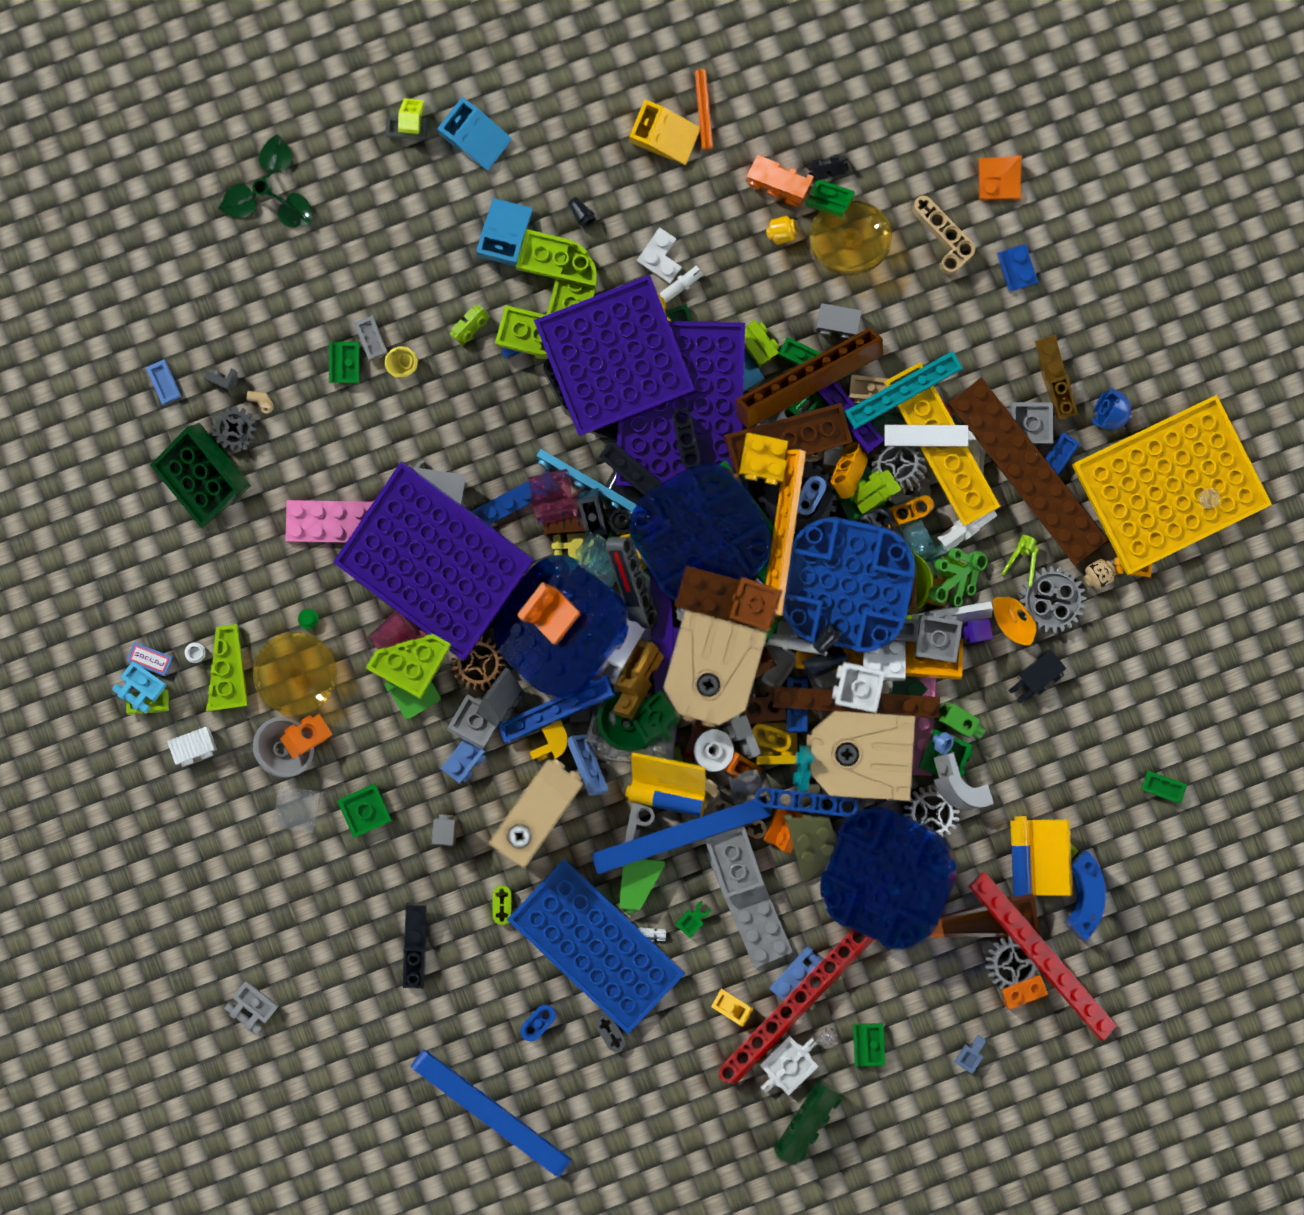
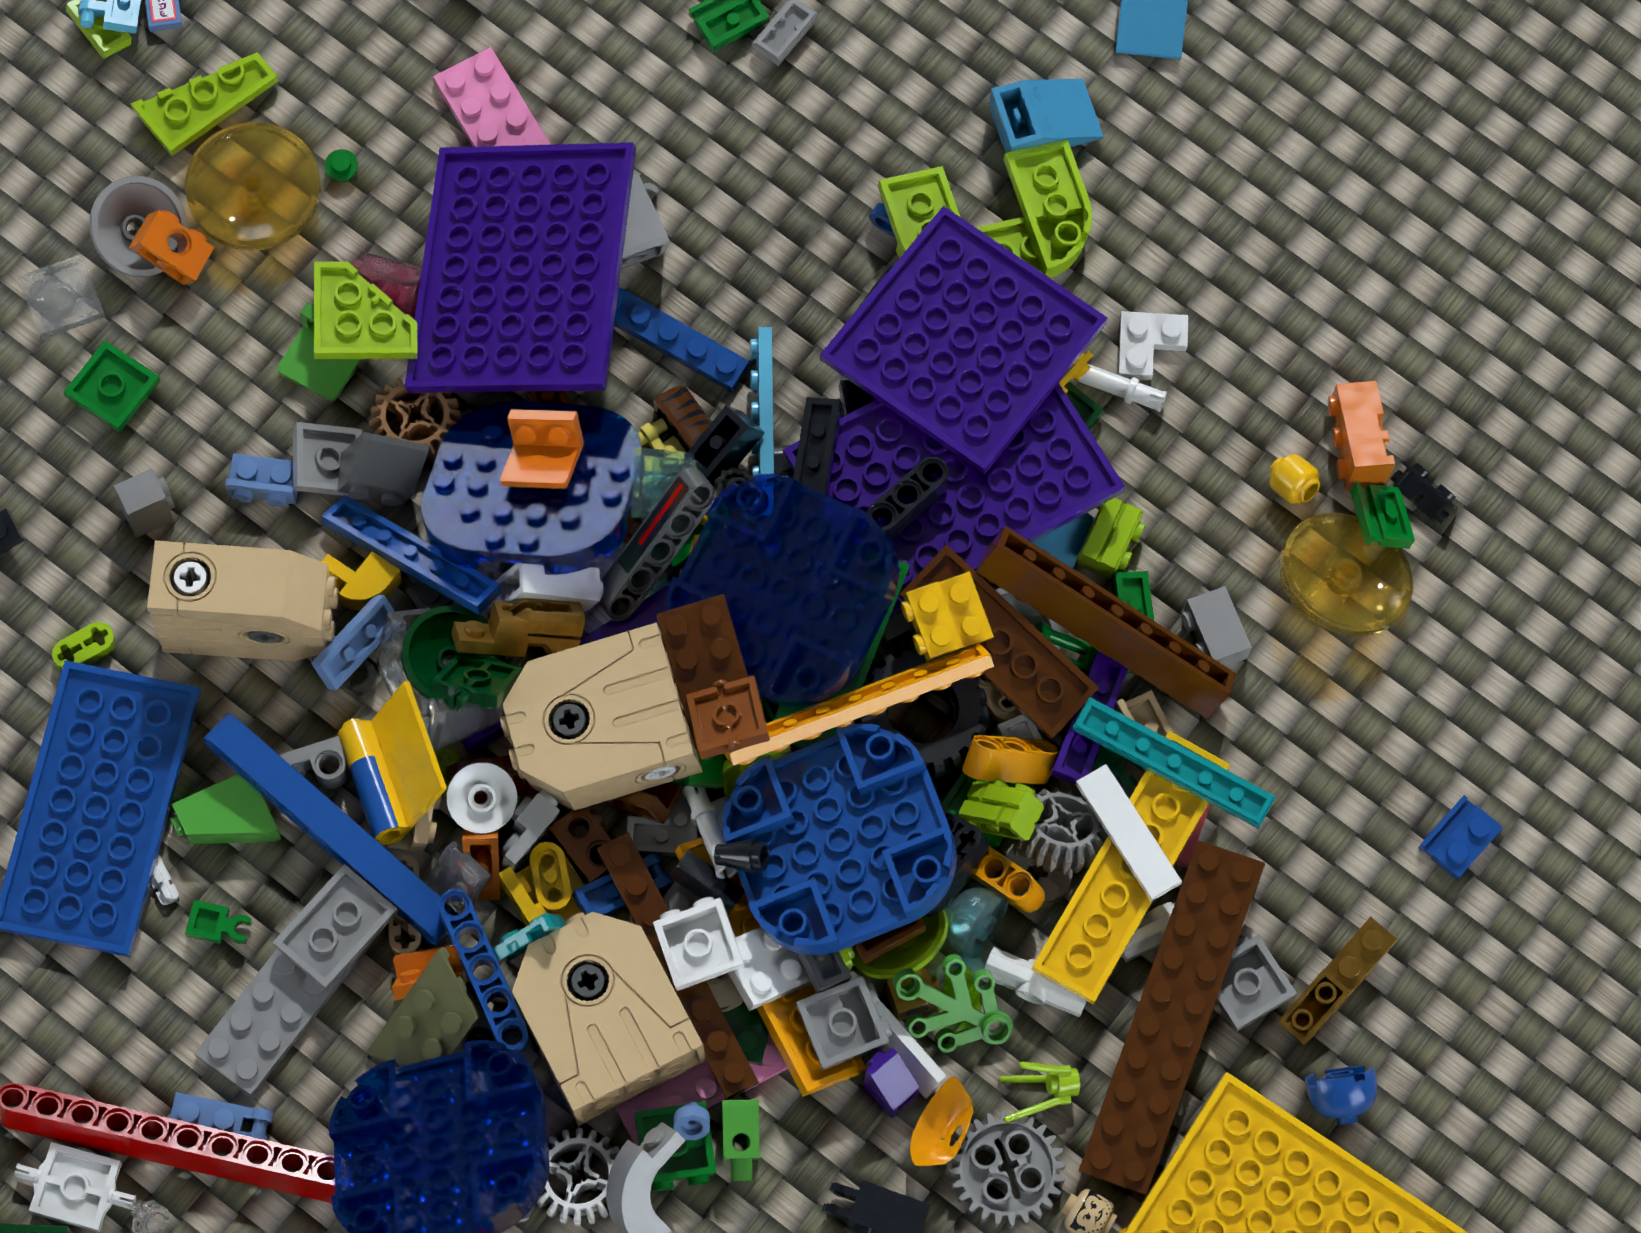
camera: 55 degrees right, 15 degrees down
white brick [167,727,217,767] -> none
white plate [185,643,206,663] -> none
light yellow hair [385,346,418,378] -> none
lime hinge [450,304,490,346] -> none
clear pink bracket [528,469,578,524] -> none
black cone [568,197,596,228] -> none
yellow slope [629,99,701,165] -> none
orange axle [695,69,713,150] -> none
yellow slope [711,989,753,1027] -> none
medium blue plate [797,476,826,515] -> none
tan beam [912,196,975,276] -> none
orange plate [979,155,1022,200] -> none
blue plate [1045,432,1080,476] -> none

